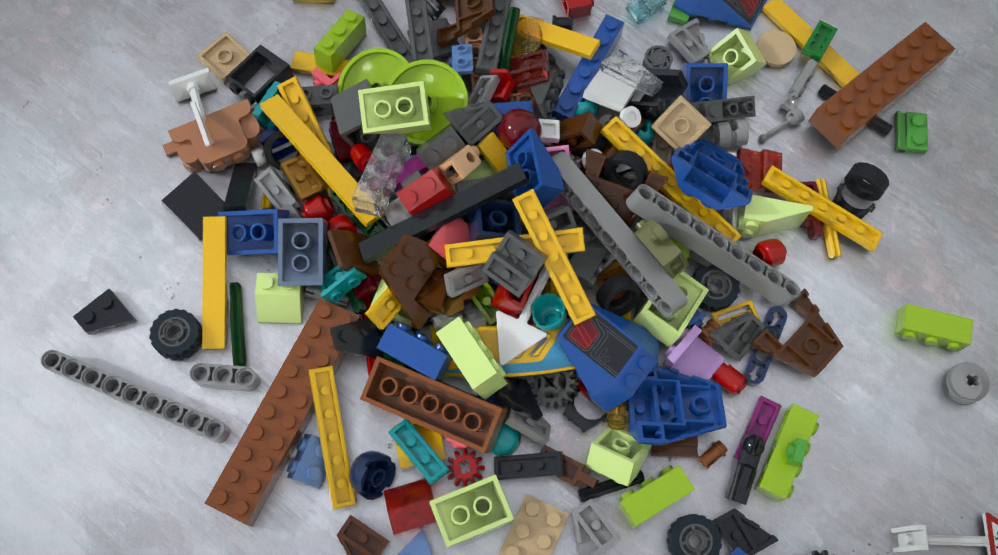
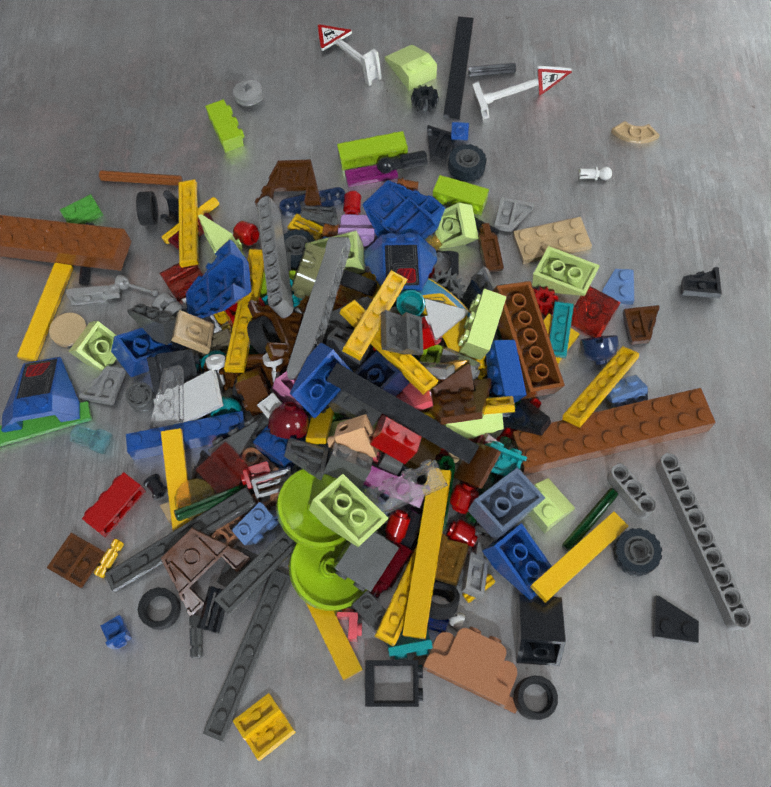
camera: 125 degrees left, 5 degrees down
white piece [168,68,217,147] -> none
tan tile [196,31,251,85] -> none
black tile [224,163,257,211] -> none
lime brick [313,9,366,73] -> none
black tile [494,451,565,481] -> none
bright green plate [785,438,807,467] -> none
green plate [800,20,838,63] -> none
none -> dark orange axle [99,170,183,186]
none -> black tyre [513,675,558,720]

